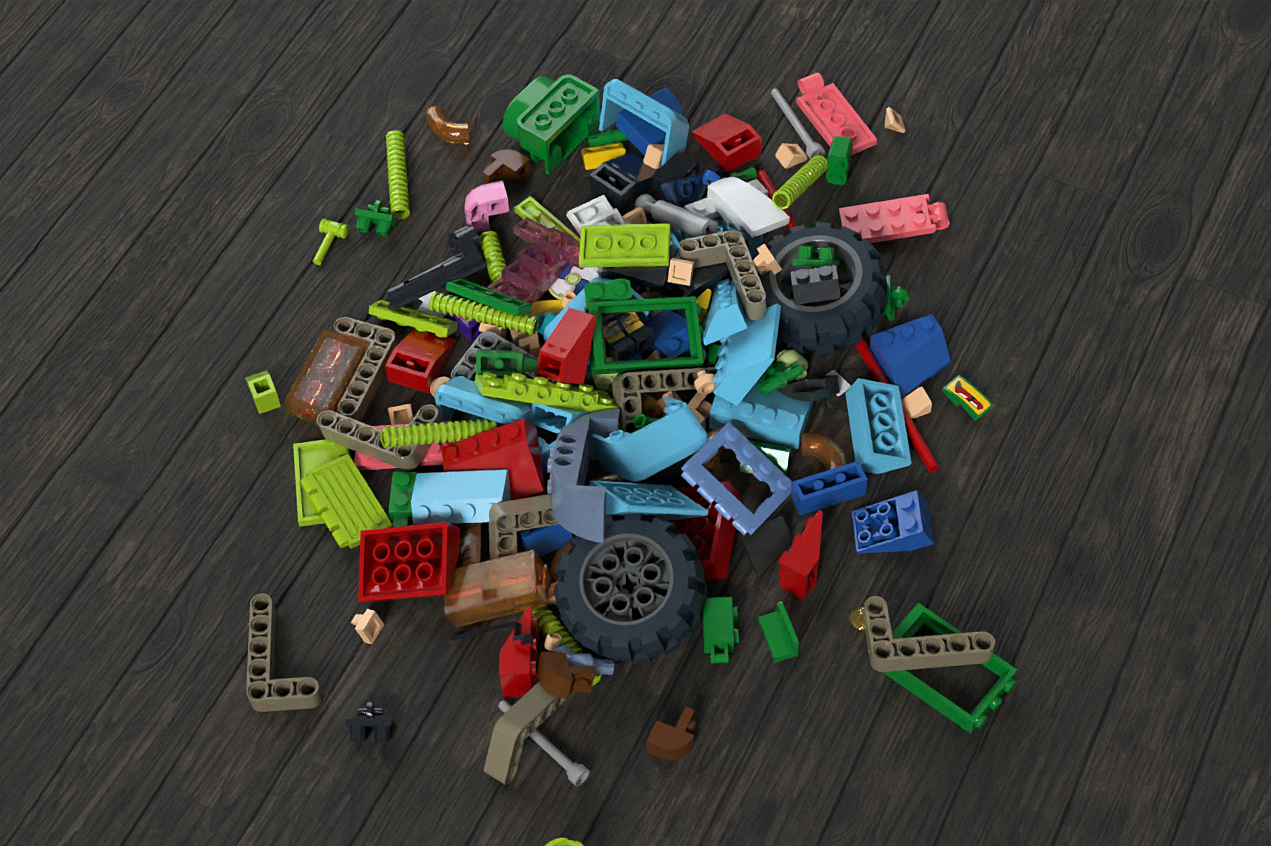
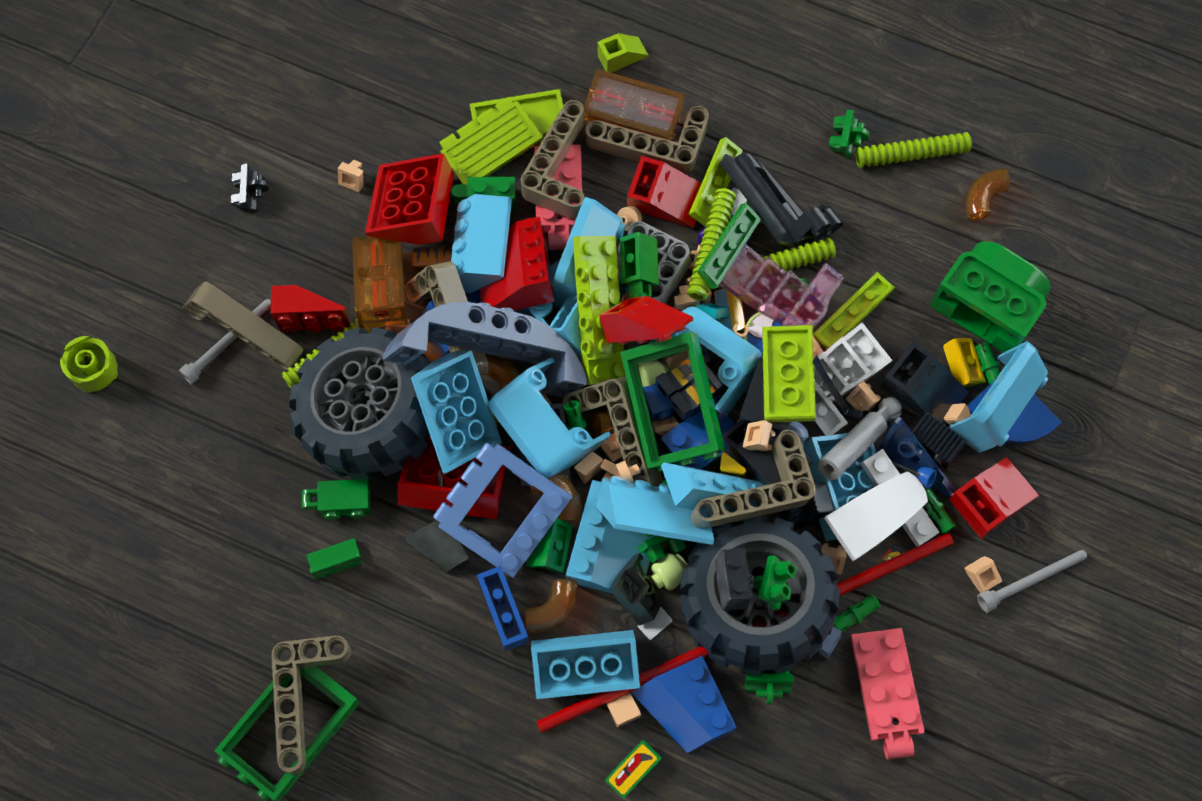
camera: 85 degrees right, 15 degrees up
dark tan beam [246,593,323,712] -> none
lime piece [313,218,349,265] -> none
lime piece [381,419,497,448] -> none
light nougat slope [388,404,413,425] -> none
black piece [448,621,534,645] -> none
bright pink brick [465,181,509,232] -> none
reddish brown brick [482,149,531,185] -> none
reddish brown brick [537,652,595,699] -> none
sand blue arm [544,633,614,675] -> none
green brick [584,279,632,305] -> none
reddish brown brick [646,706,697,760] -> none
light nougat tile [753,244,782,275] -> none
green pin [757,361,804,396] -> none
lime piece [772,155,828,209] -> none
red slope [778,510,823,601] -> none
coral hinge [796,72,877,155] -> none
green brick [826,136,853,185] -> none
clear yellow plate [849,607,865,630] -> none
blue slope [852,490,934,554] -> none
light nougat slope [885,107,905,133] -> none

